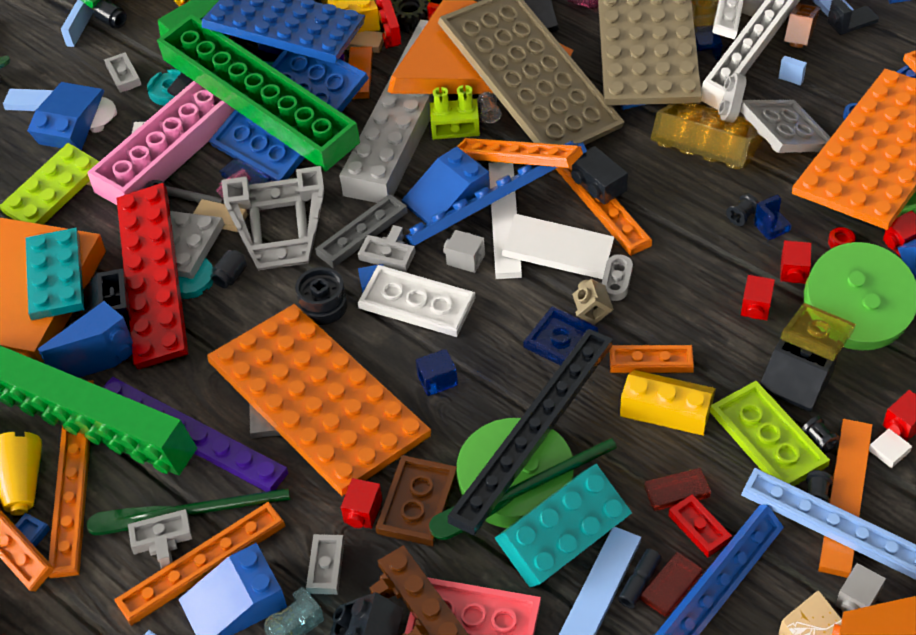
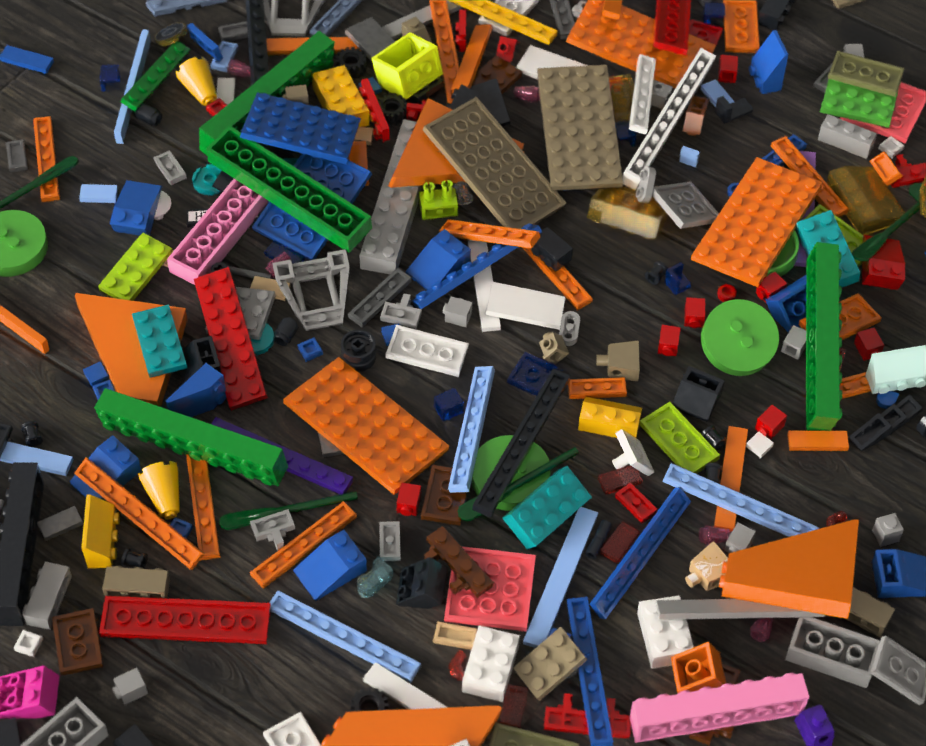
camera: 10 degrees left, 5 degrees up
clear yellow tile [780,303,856,361] -> none
none -> blue tile [297,337,323,362]
none -> light blue tile [448,366,495,493]
none -> dark tan torso [596,341,640,381]
none -> white tile [612,429,654,476]
none -> clear pink cone [699,525,730,545]

